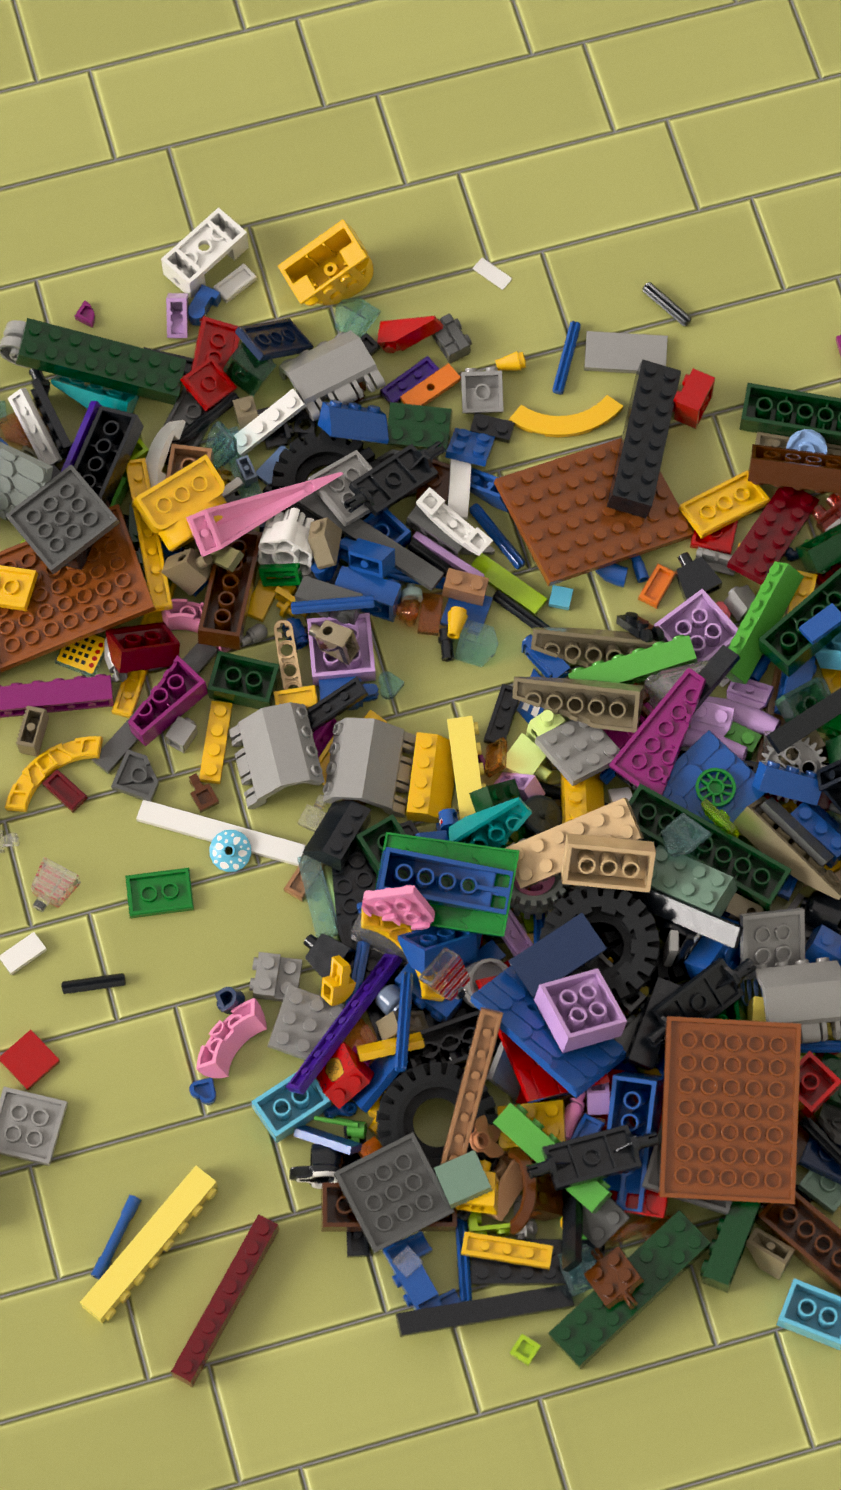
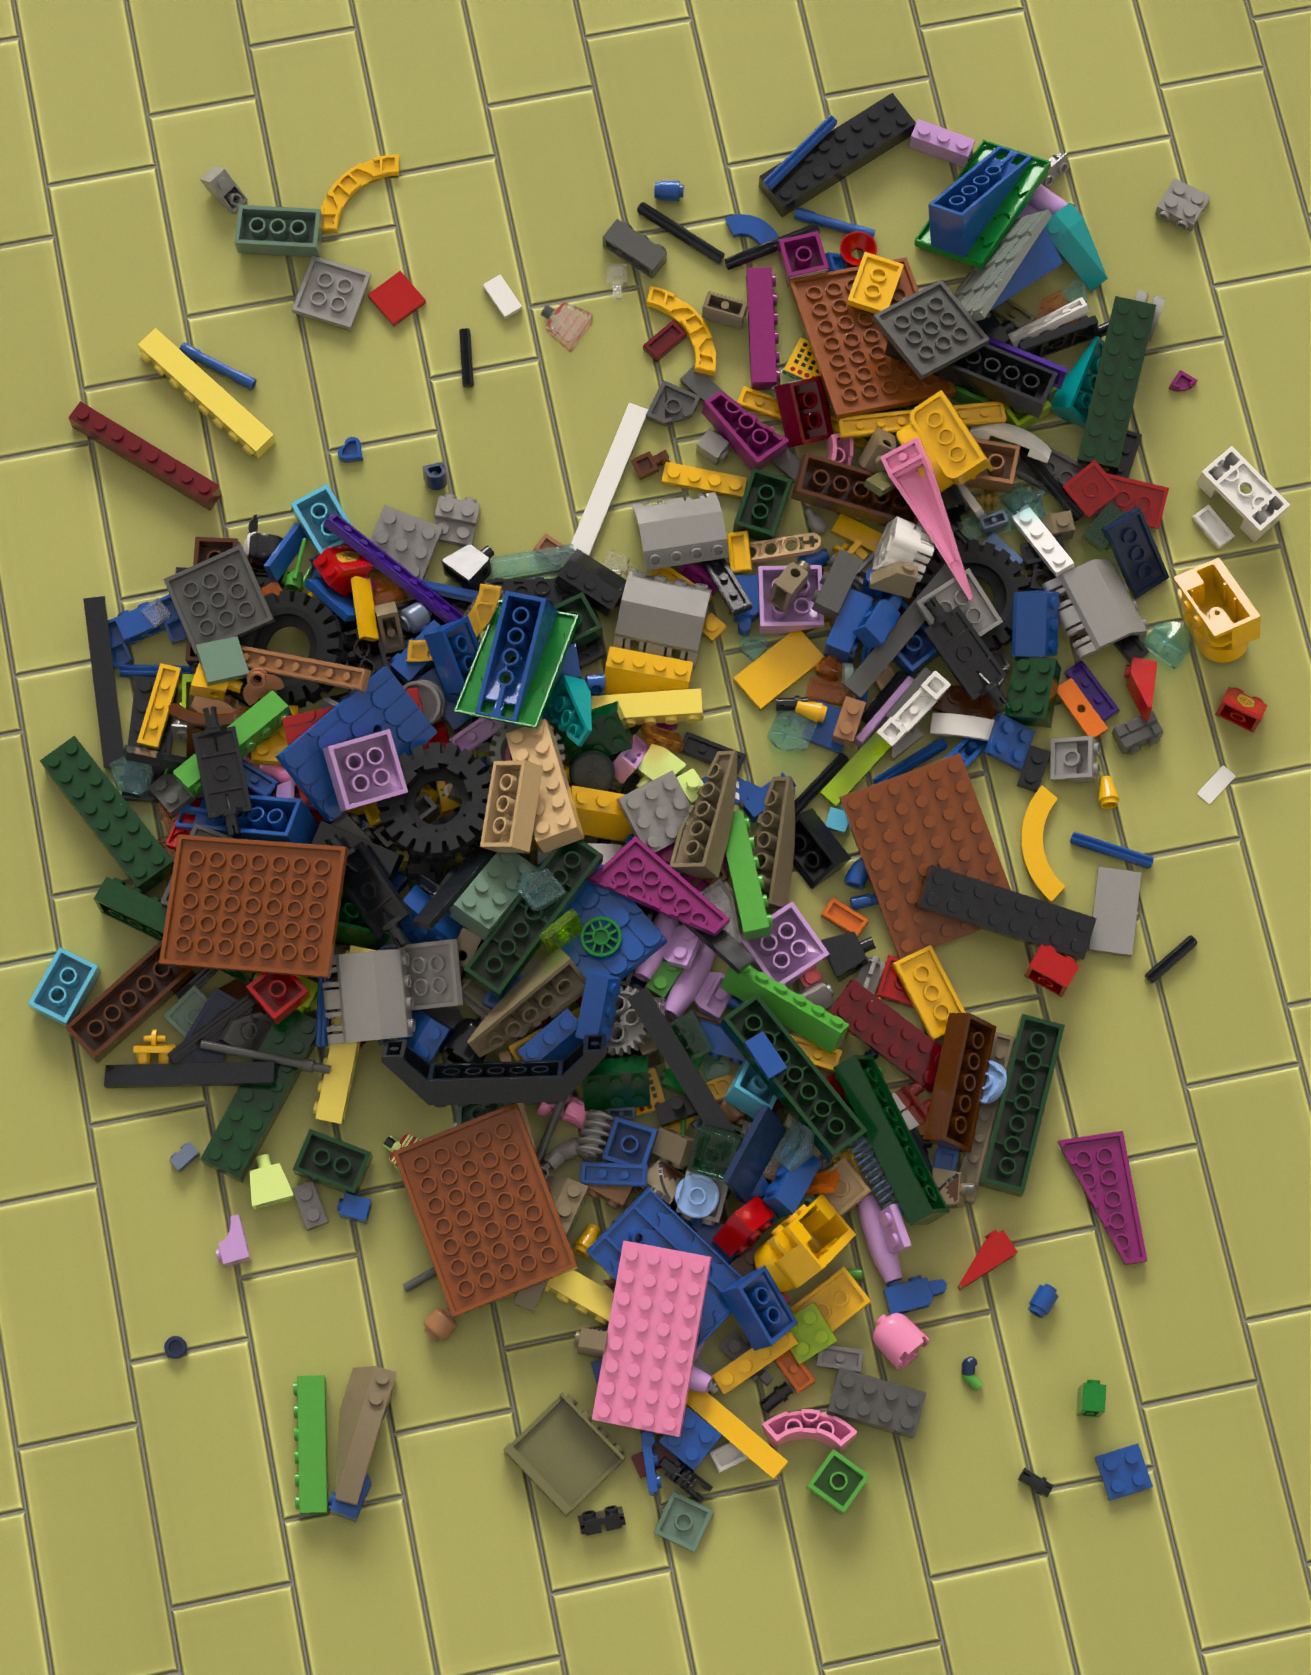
camera: 90 degrees right, 5 degrees up
green tile [125,868,194,918] -> none
lavender arch [166,293,189,338] -> none
blue leg [188,284,221,326] -> none
bright pink brick [196,998,267,1078] -> none
medium azure dish [209,830,252,872] -> none
green tile [258,563,303,587] -> none
blue axle [291,595,375,614] -> none
yellow brick [321,955,356,1006] -> none
bright pink plate [361,885,435,930] -> none
blue axle [395,972,413,1072] -> none
clear torso [418,947,470,1001] -> none
dark blue tile [509,913,607,998] -> none
lime plate [510,1334,541,1366] -> none
reddish brown plate [583,1246,644,1309] -> none
black hinge [616,612,664,642] -> none
light grey tile [663,930,679,967] -> none
dark tan slope [746,1227,795,1280] -> none
dark grey tile [760,797,834,867] -> none
none -> yellow tile [733,631,825,711]
none -> black slope [793,808,851,889]
none -> red slope [1215,687,1267,733]

